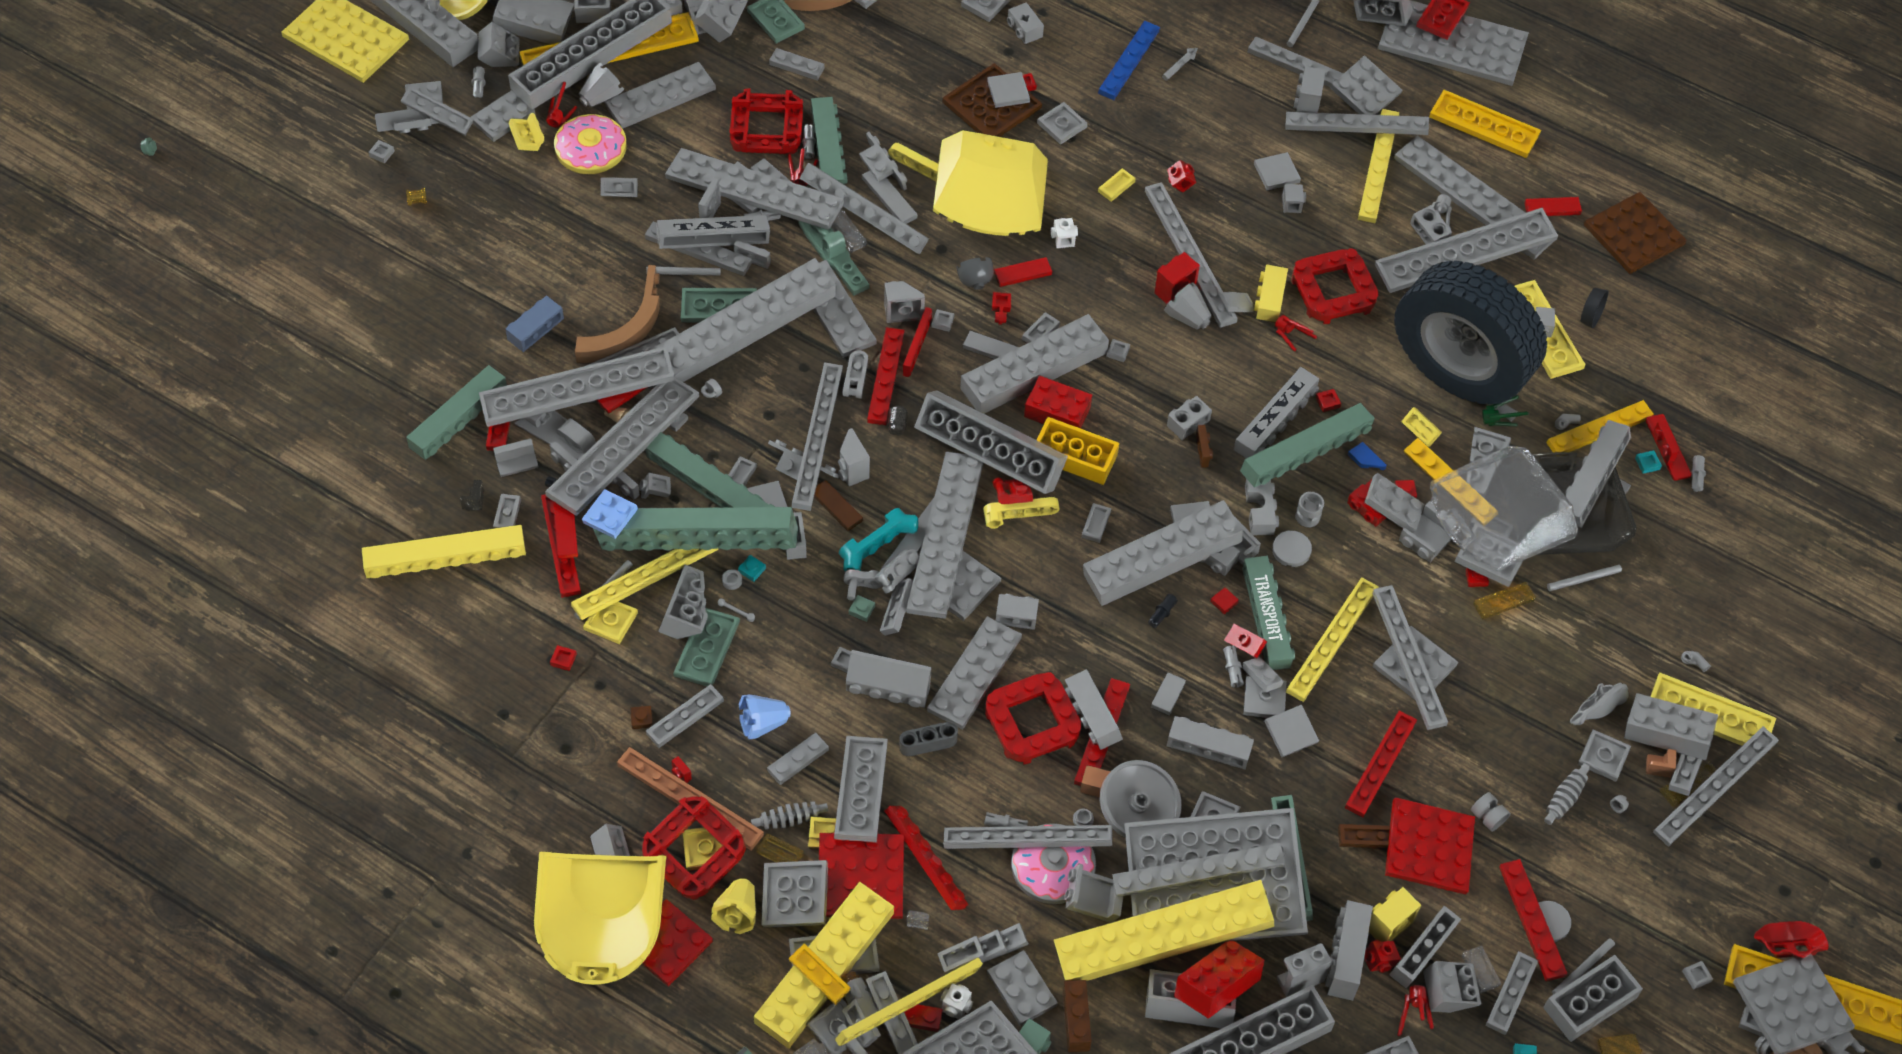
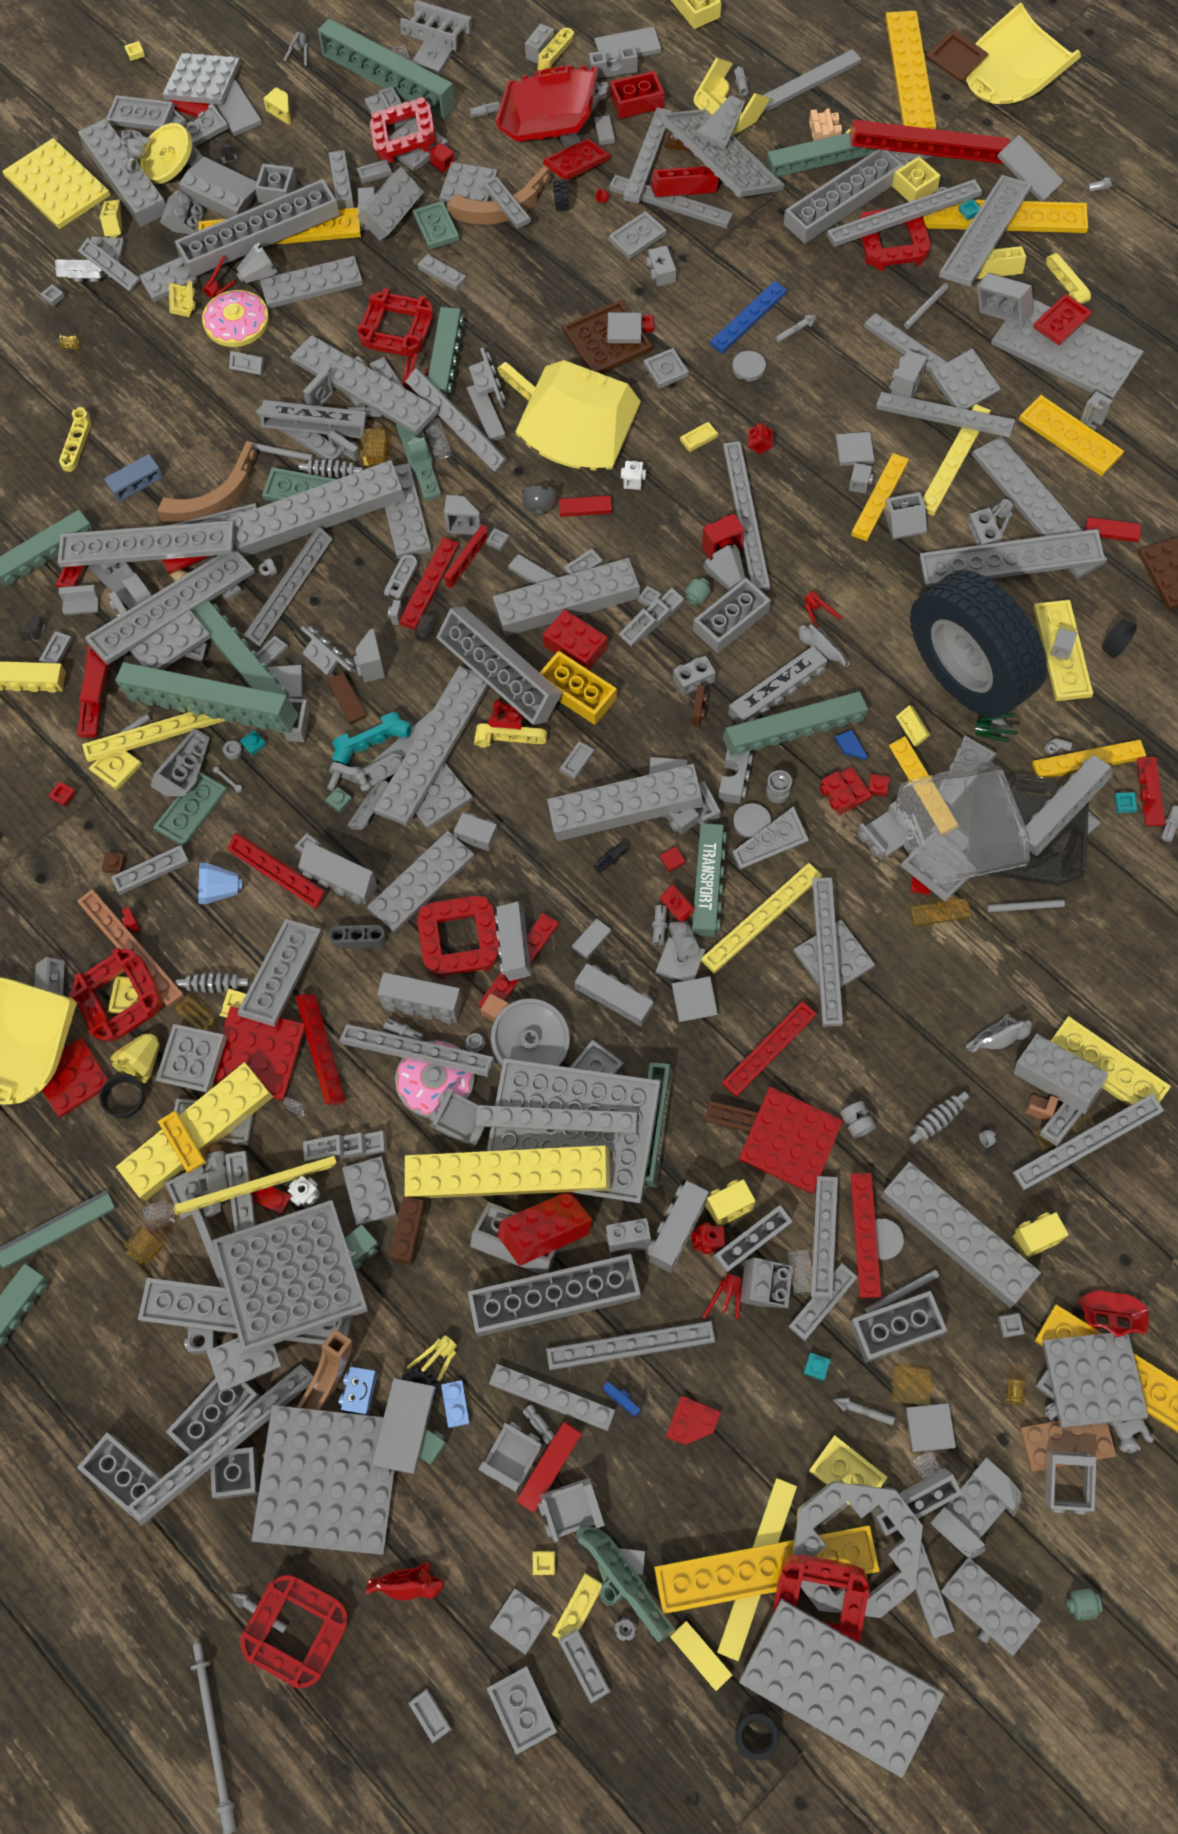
camera: 20 degrees right, 10 degrees up
light grey axle [471,66,486,98] -> none
light blue plate [582,489,638,539] -> none
light grey plate [767,733,829,785] -> none
light grey plate [792,362,843,511] -> none
light grey axle [802,124,816,159] -> none
red plate [992,292,1011,325] -> none
light grey piece [1218,292,1254,312] -> none
light yellow brick [1254,265,1288,322] -> none
red plate [1292,248,1378,324] -> none
red plate [1316,389,1342,412] -> none
light grey plate [1365,473,1424,533] -> none
light grey plate [1578,729,1631,782] -> none
light grey arm [1681,651,1711,672] -> none
none -> light yellow beam [59,407,92,472]
none -> black tyre [99,1074,144,1118]
none -> light yellow slope [100,199,122,238]
none -> light grey plate [130,610,211,670]
none -> red plate [227,833,326,908]
none -> light grey plate [244,527,332,648]
none -> light grey piece [299,459,363,478]
none -> clear yellow brick [360,429,387,468]
none -> light grey brick [377,972,463,1024]
none -> light grey plate [388,600,403,625]
none -> light grey slope [619,588,685,647]
none -> sand green head [685,578,711,606]
none -> light grey brick [693,578,771,654]
none -> light grey tile [732,351,766,382]
none -> light grey wing [732,806,809,870]
none -> light grey animal [799,624,850,668]
none -> light grey plate [811,1176,838,1299]
none -> yellow plate [851,453,909,542]
none -> light grey brick [880,1162,1041,1308]
none -> light grey slope [883,492,927,540]
none -> clear yellow bush [1006,1379,1026,1405]
none -> light yellow brick [1011,1212,1069,1259]
none -> light grey hinge [1080,391,1113,430]

